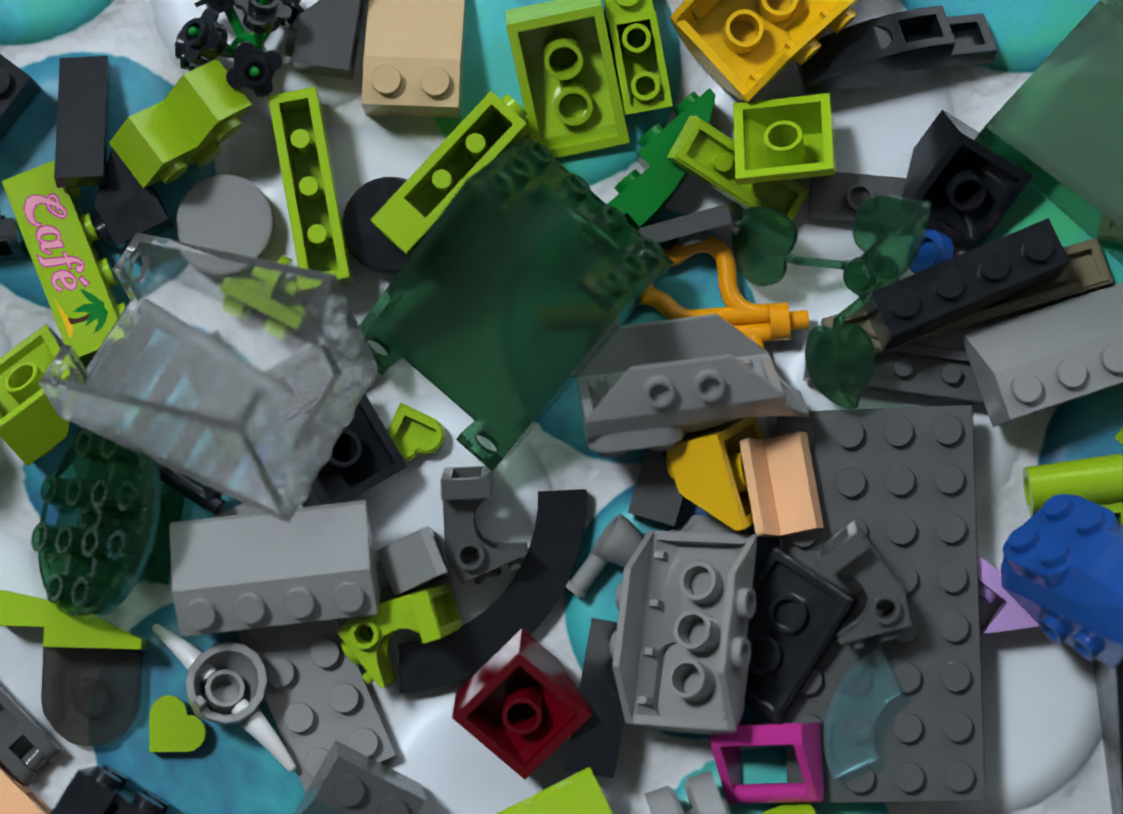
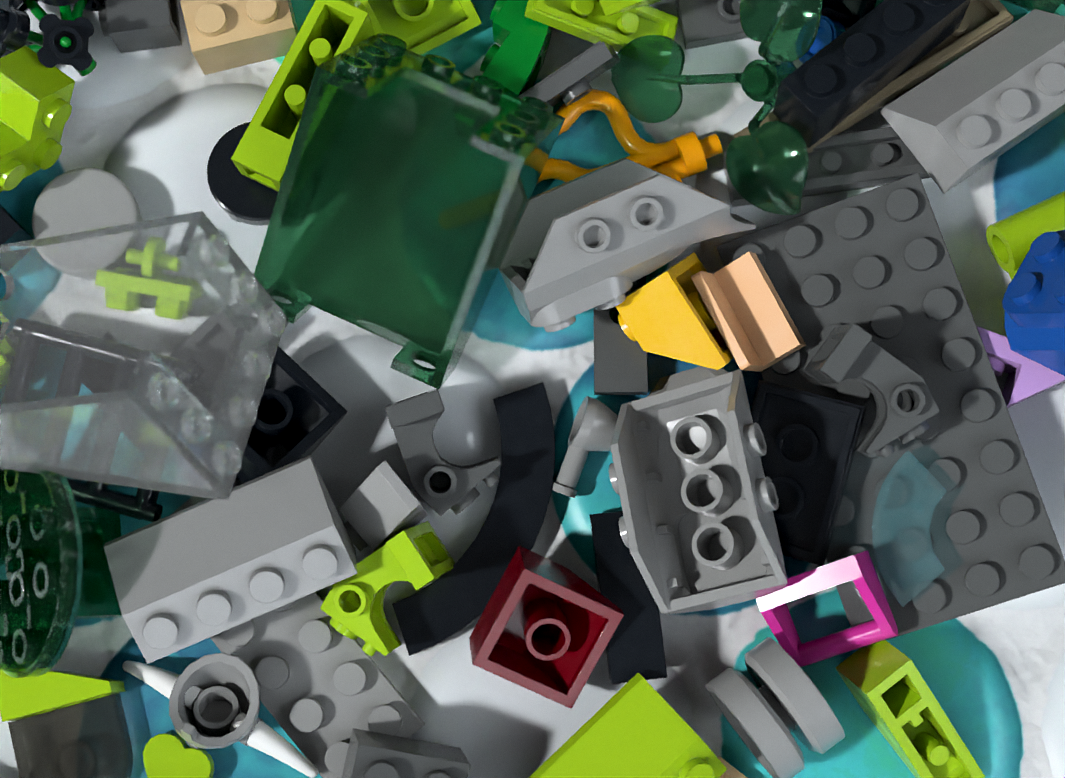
camera: 20 degrees left, 5 degrees down
lime brick [268,87,354,293] -> none
lime tile [387,403,445,463] -> none

